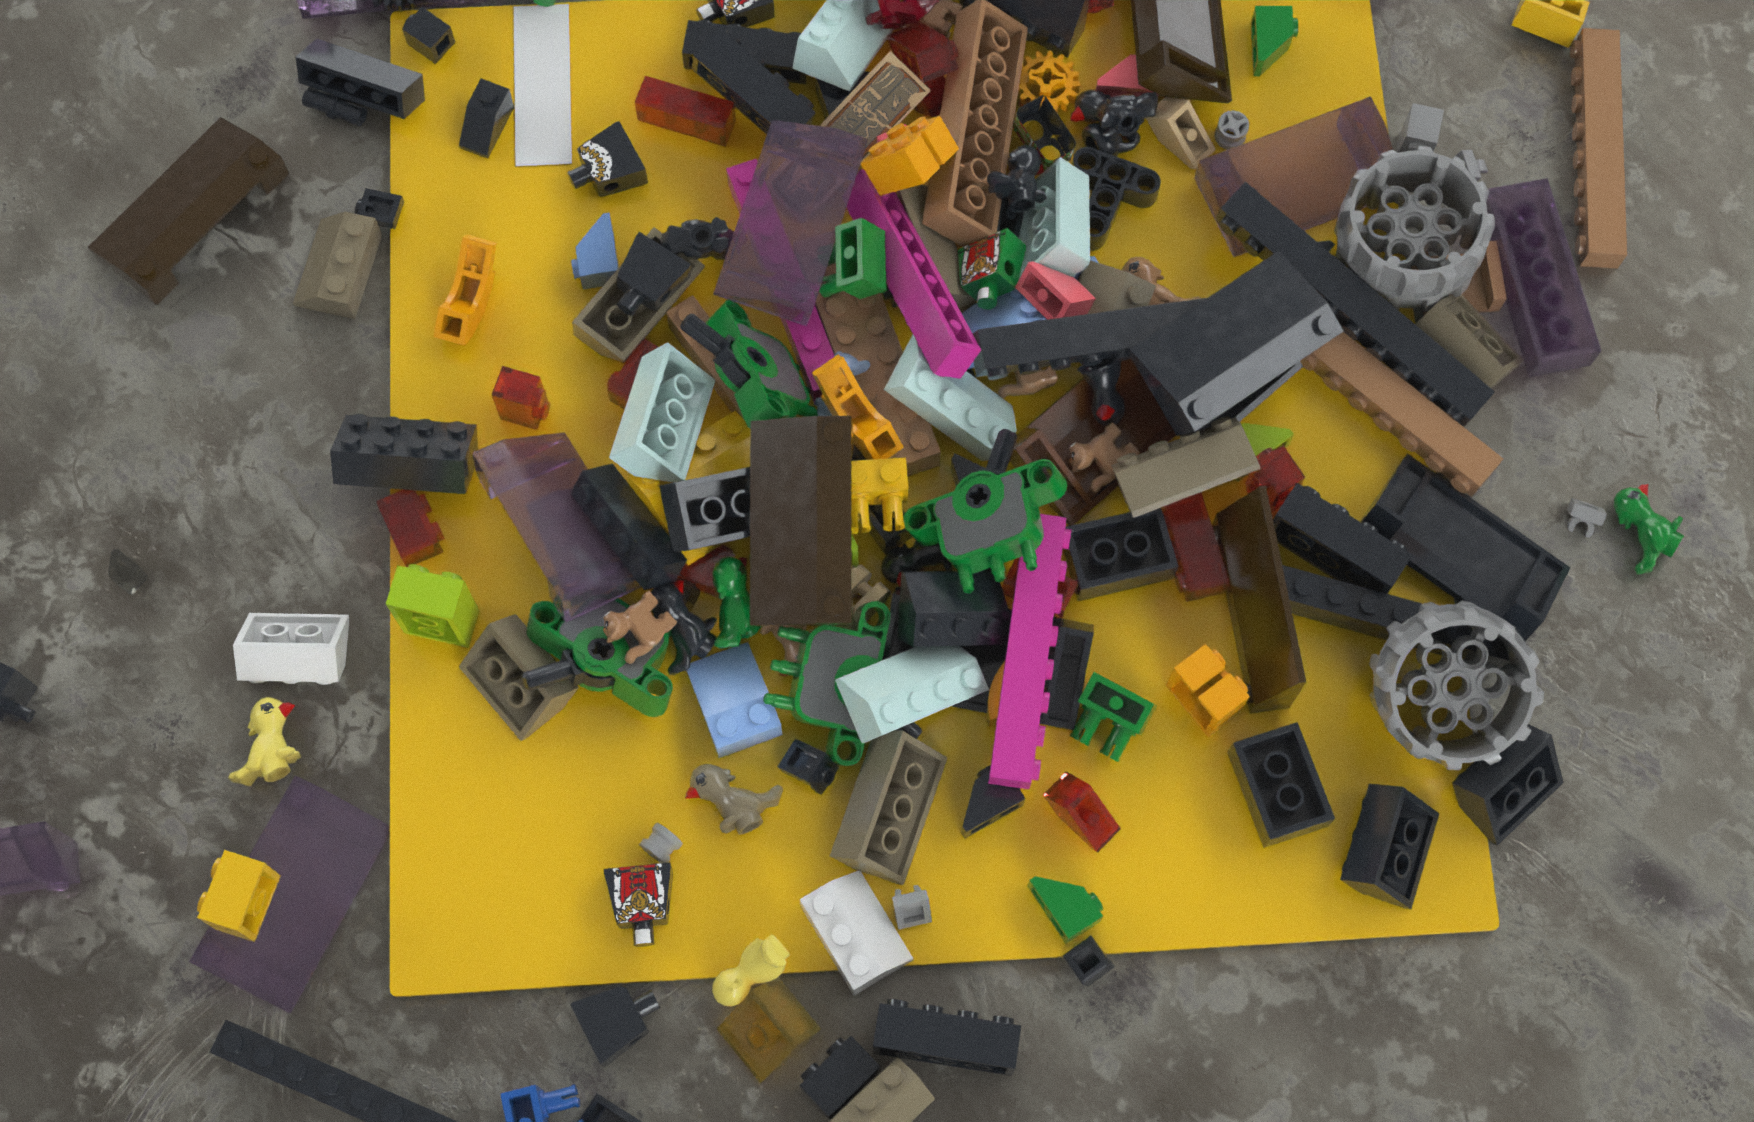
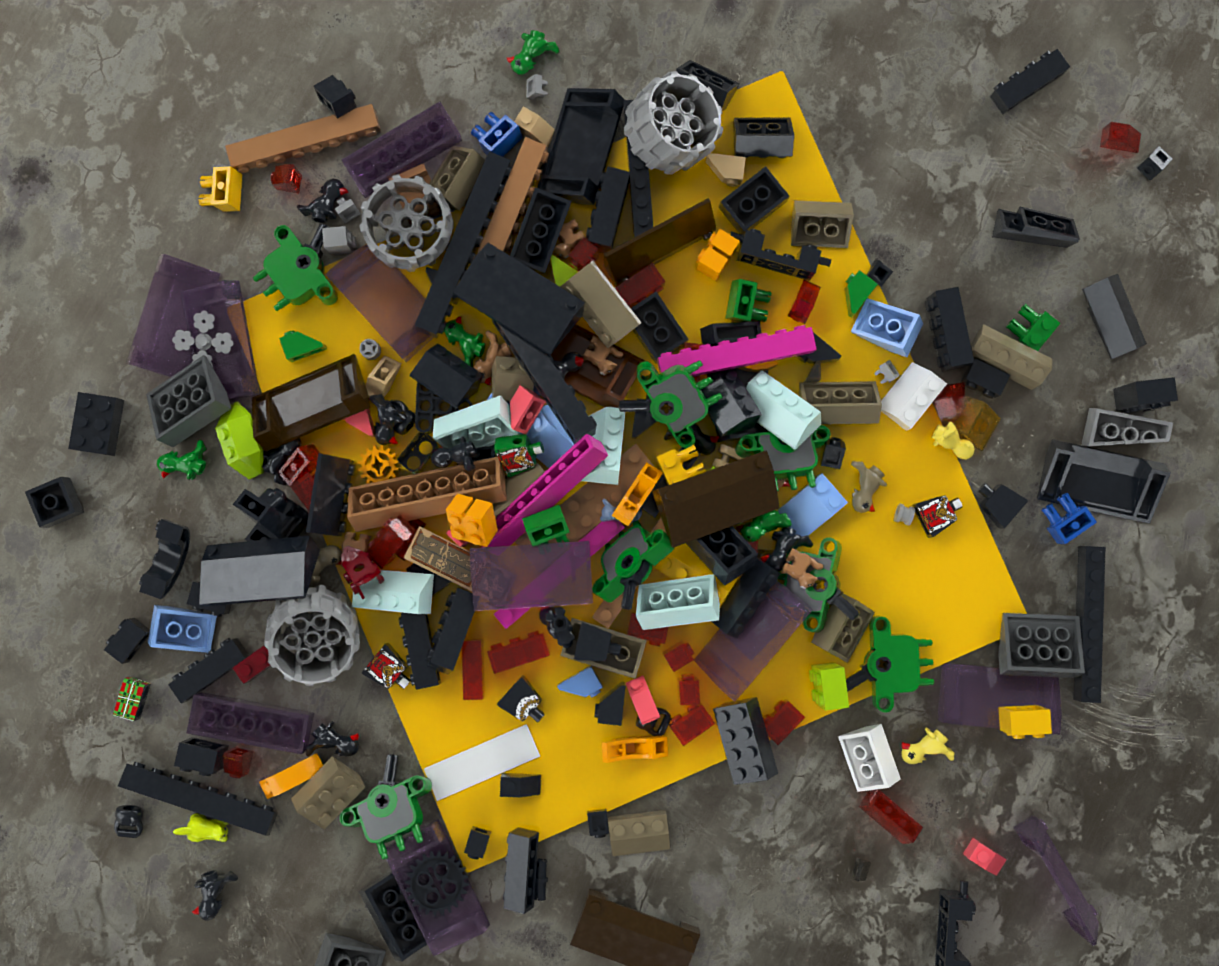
camera: 110 degrees left, 15 degrees up
none -> green piece [253,224,338,311]
none -> clear red slope [271,164,302,194]
none -> black animal [297,178,349,223]
none -> black brick [314,75,357,119]
none -> black slope [410,343,484,408]
none -> green animal [444,316,486,367]
none -> blue brick [471,112,523,157]
none -> clear red brick [487,630,550,674]
none -> black slope [510,187,572,274]
none -> tan slope [514,106,555,148]
none -> medium nougat animal [554,219,586,259]
none -> black slope [594,682,626,726]
none -> coral slope [626,676,660,725]
none -> black piece [636,707,672,736]
none -> clear red brick [662,640,695,672]
none -> clear red brick [669,702,715,746]
none -> tan slope [706,153,746,187]
none -> black brick [730,229,832,281]
none -> dark tan slope [791,200,854,248]
none -> clear smoke slope [804,361,821,382]
none -> green piece [846,616,934,713]
none -> light blue slope [851,298,923,357]
none -> clear red brick [858,789,923,844]
none -> clear red slope [934,382,965,422]
none -> coral slope [963,838,1007,876]
none -> dark grey slope [999,613,1085,678]

